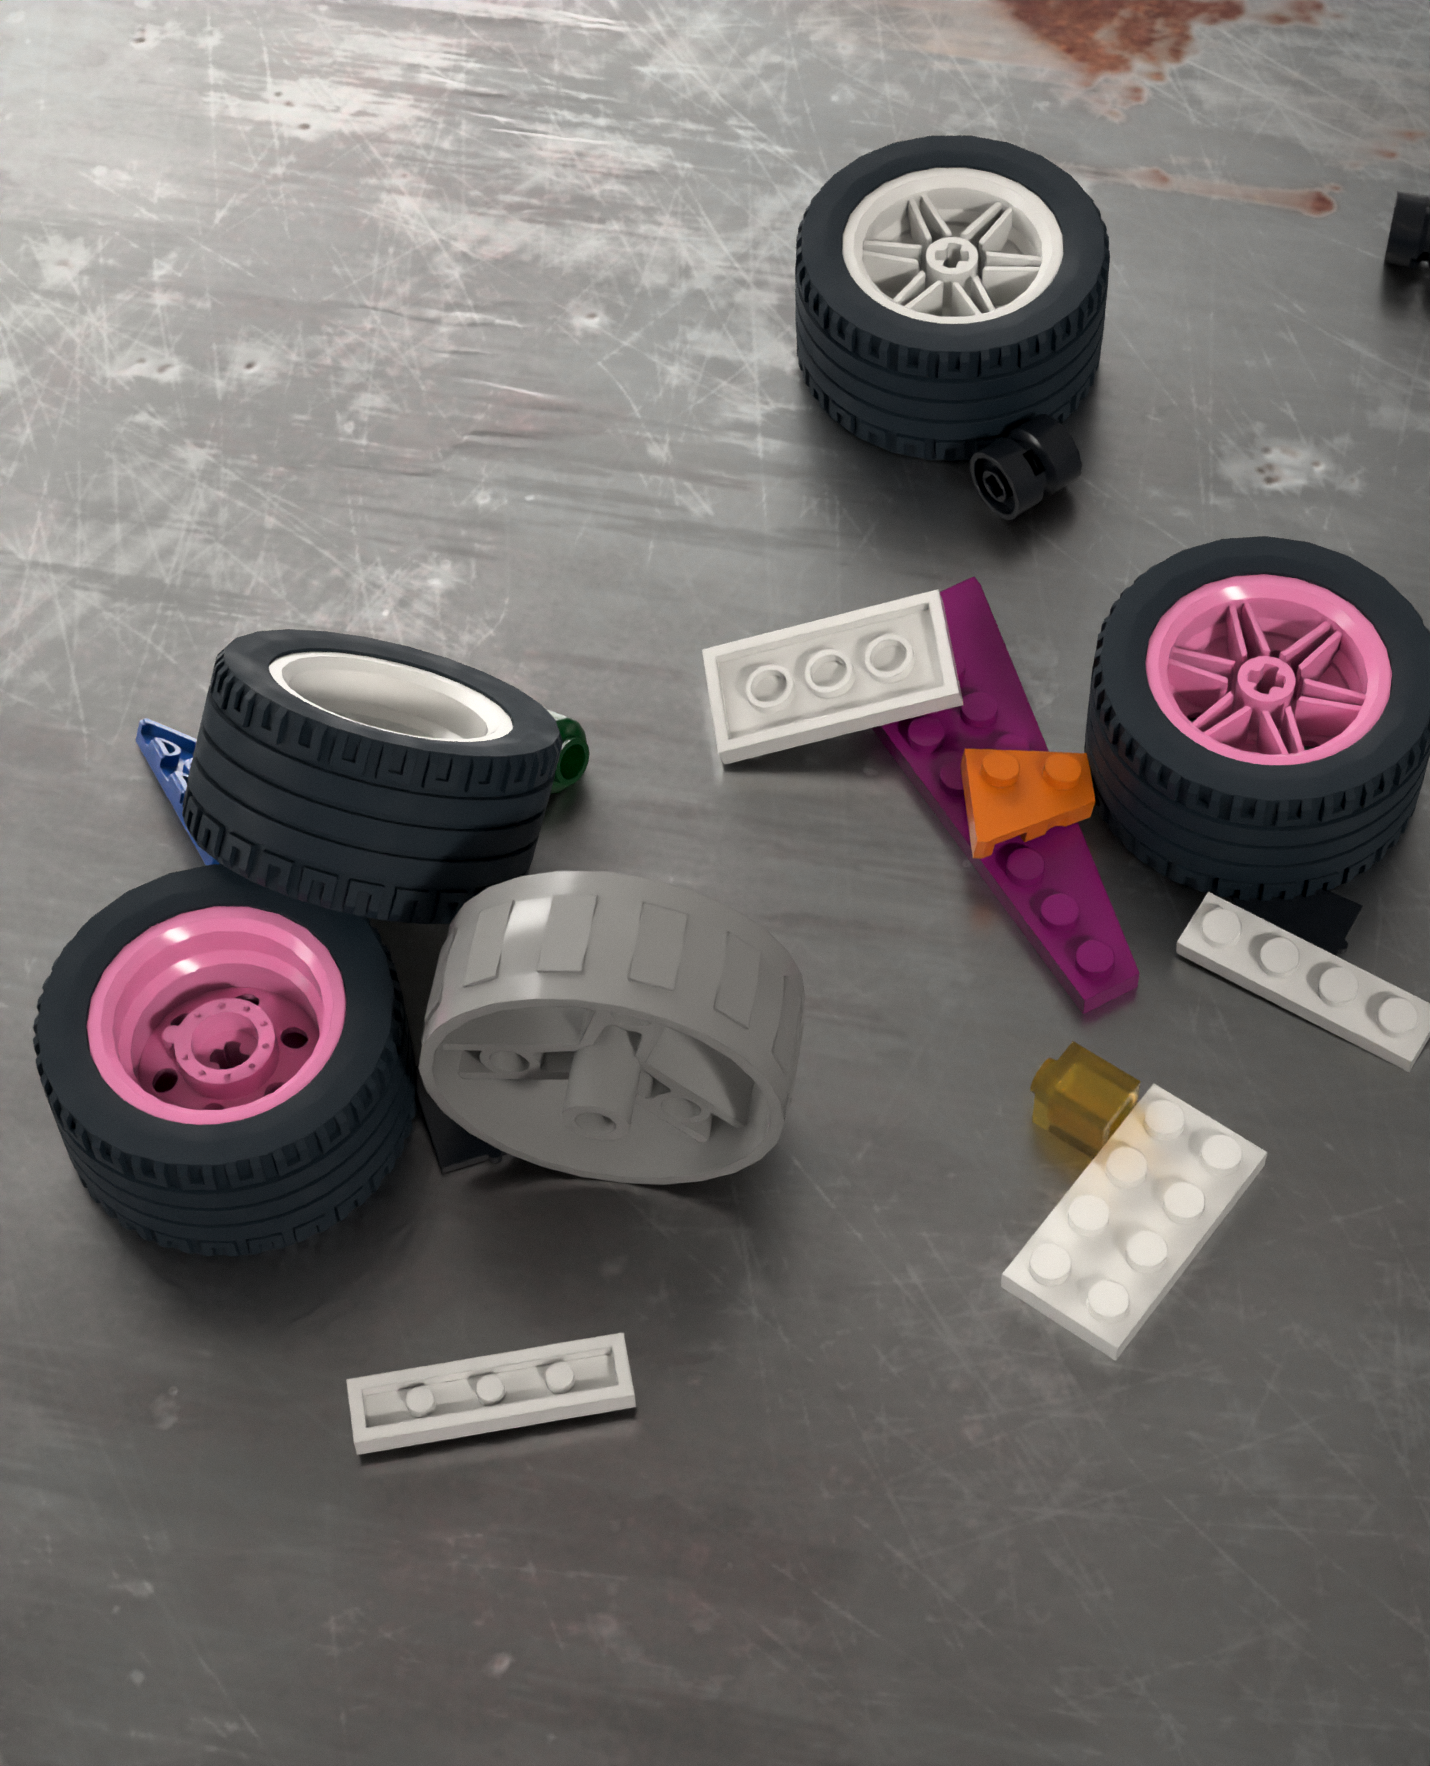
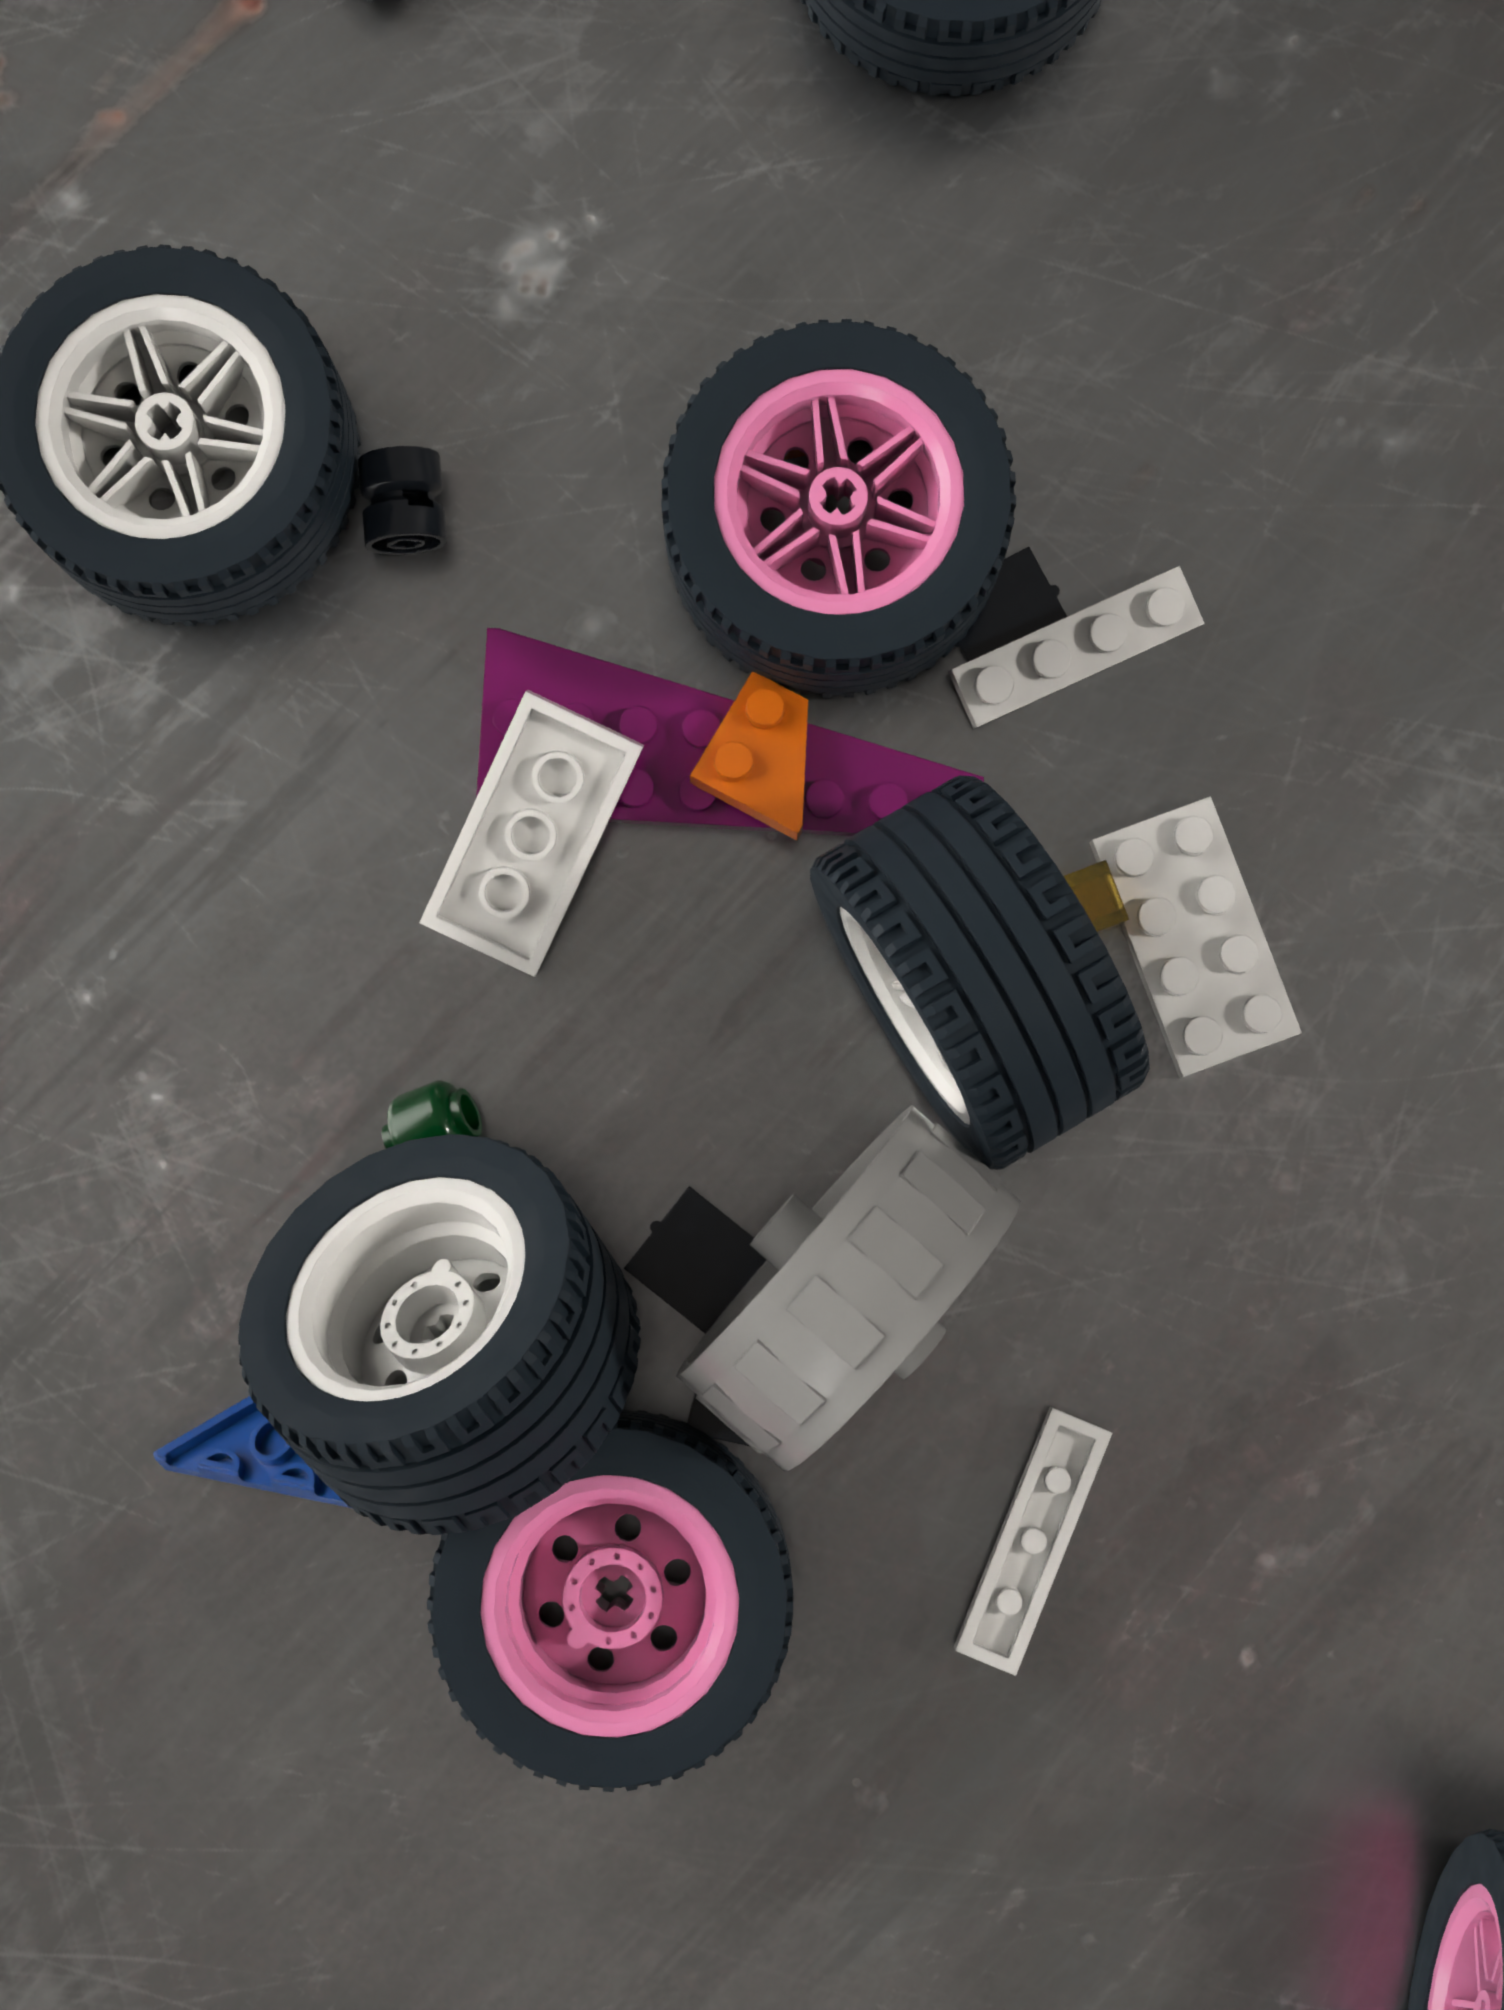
camera: 60 degrees left, 30 degrees up
none -> black wheel [810,775,1150,1170]

